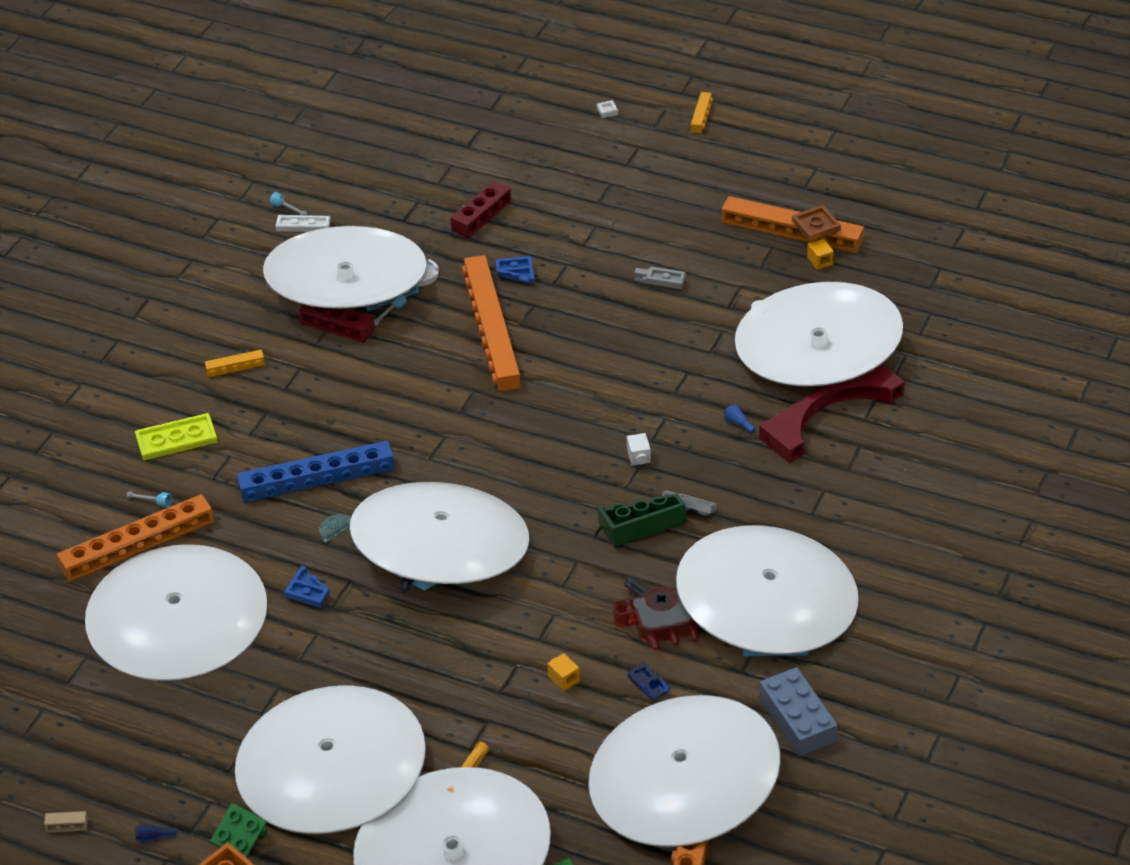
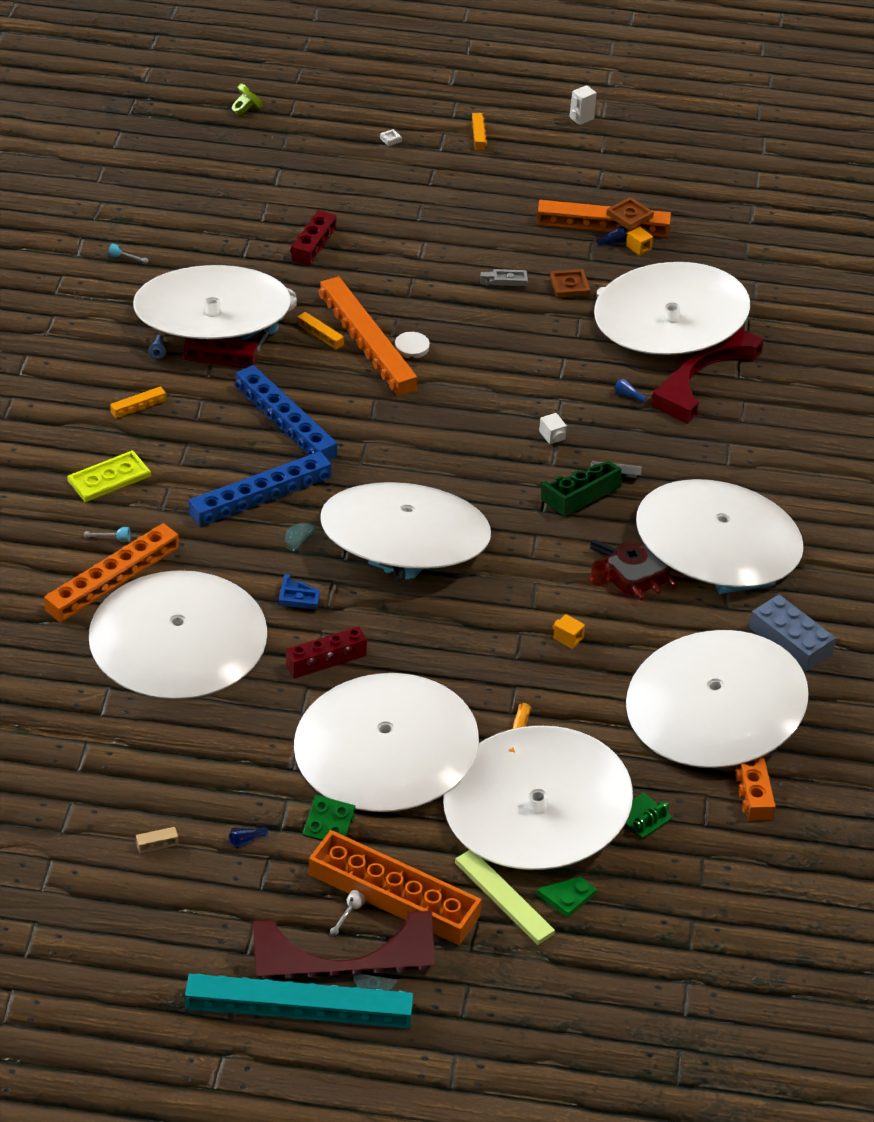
camera: 20 degrees left, 0 degrees up
white tile [276,215,331,232] -> none
blue wing [495,256,535,284] -> none
clear blue slope [627,662,671,700] -> none
none -> medium blue cone [148,334,166,359]
none -> lime tile [232,84,263,115]
none -> blue brick [235,365,337,460]
none -> dark red brick [286,626,367,679]
none -> light orange piece [297,312,344,350]
none -> white tile [395,332,430,358]
none -> dark orange plate [550,269,590,298]
none -> white brick [570,85,597,125]
none -> clear blue cone [596,226,627,246]

